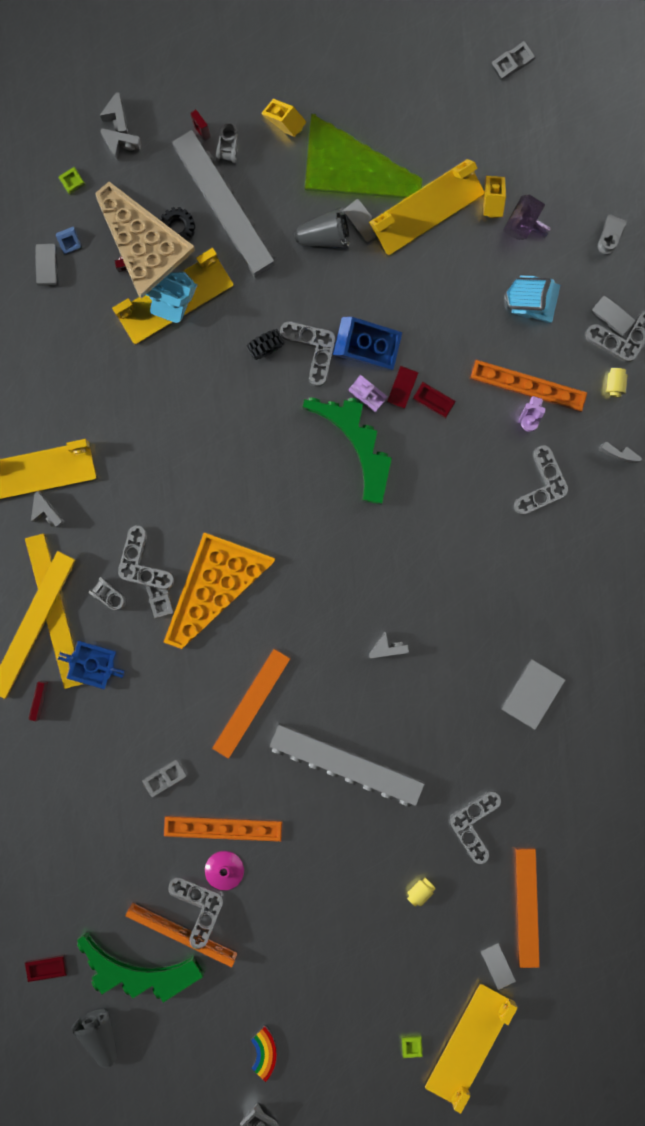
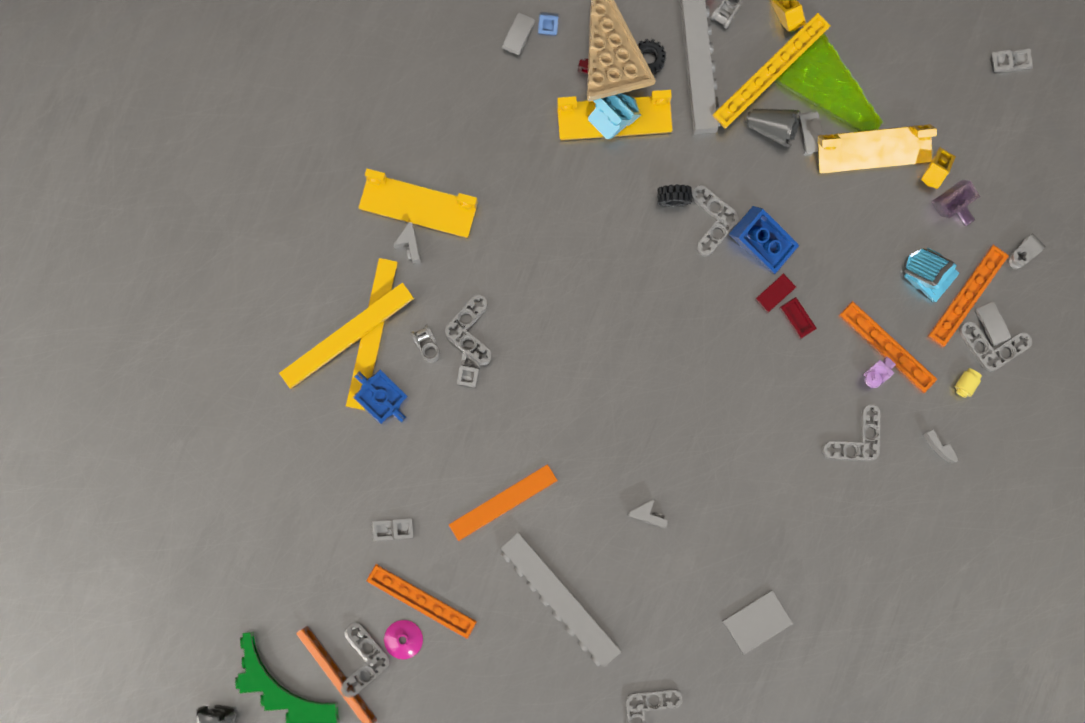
camera: 20 degrees right, 5 degrees down
dark red tile [25,955,68,982] -> none
dark red tile [28,681,48,722] -> none
light orange wing [164,533,275,649] -> none
green arch [303,397,392,505] -> none
lavender hips [348,375,388,412] -> none
none -> yellow tile [712,13,830,129]
none -> orange tile [927,244,1009,347]

